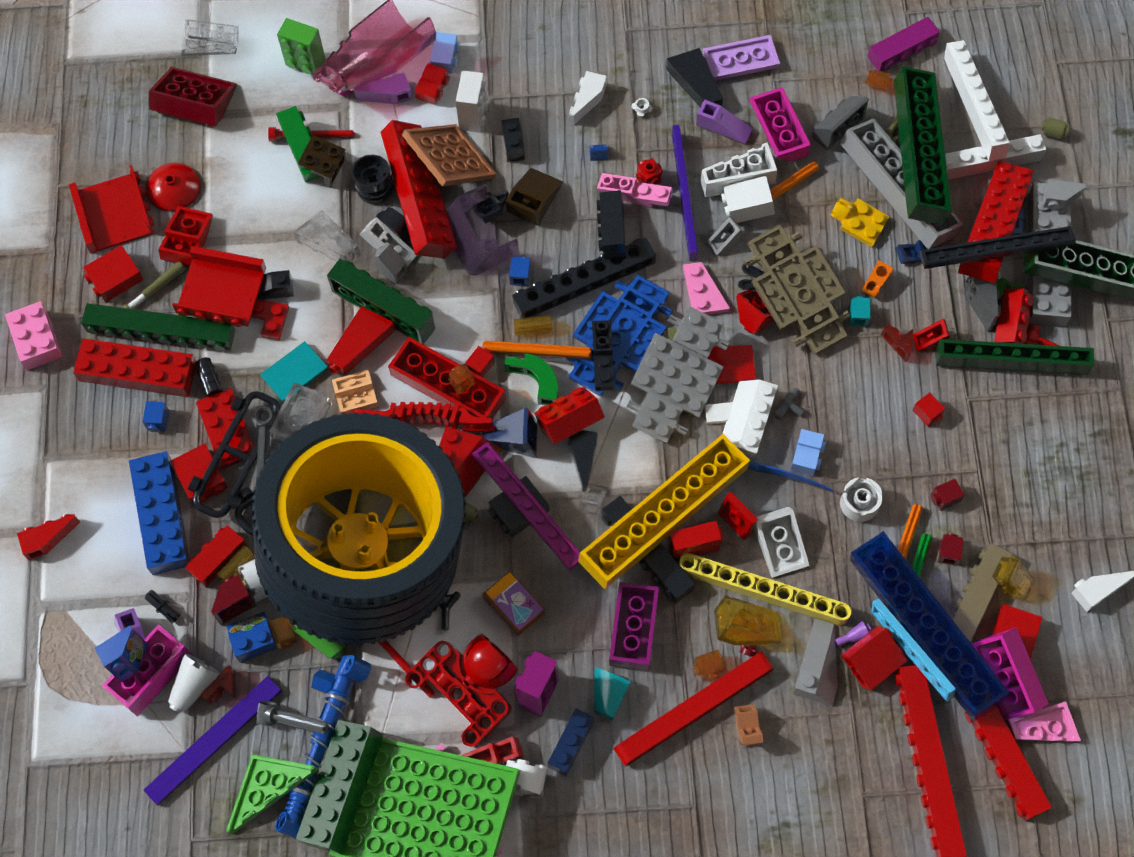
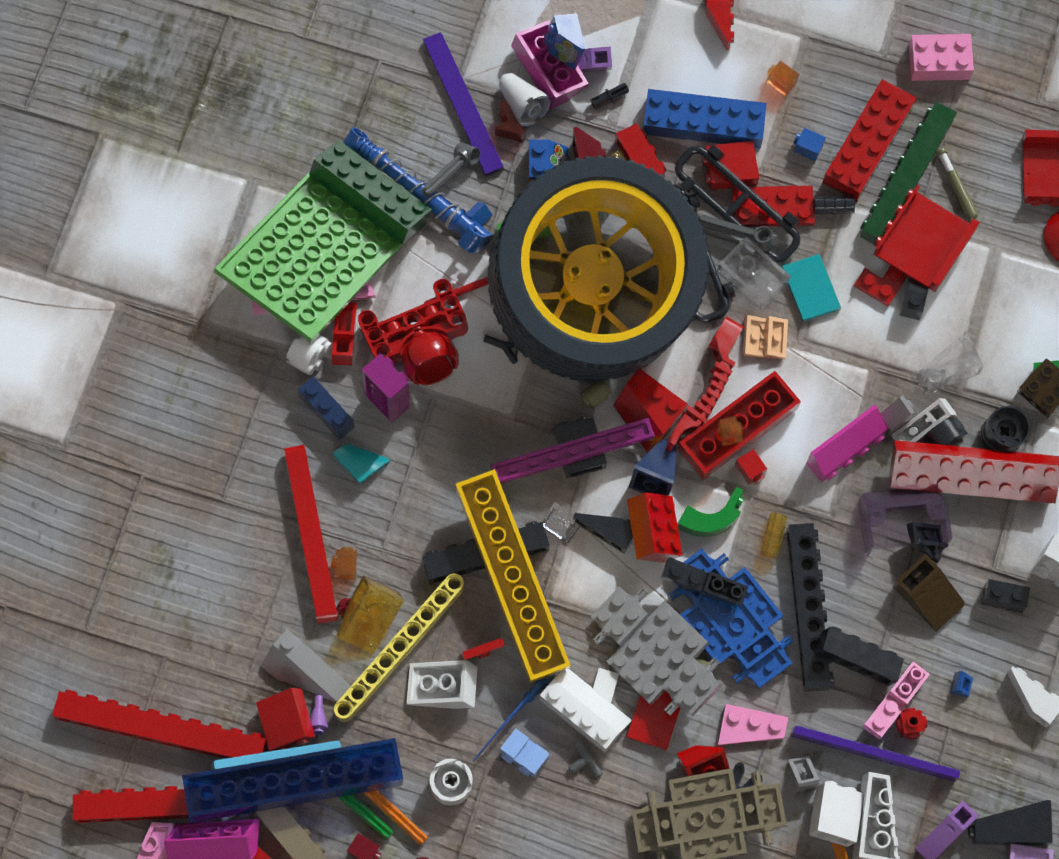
camera: 105 degrees right, 5 degrees up
red brick [83,245,144,303] -> none
red slope [158,206,213,266] -> none
bright green tile [226,754,318,834] -> none
red slope [326,306,395,376] -> none
dark green brick [327,258,435,345] -> none
nougat plate [402,124,496,186] -> none
piece [482,571,545,636] -> none
orange axle [483,341,592,358] -> none
blue brick [509,256,531,286] -> none
magenta brick [609,582,659,671] -> none
white plate [631,98,653,117] -> none
red brick [668,521,724,562] -> none
nougat brick [734,704,763,746] -> none
none -> clear orange brick [766,60,799,96]
none -> dark pink slope [806,404,887,483]

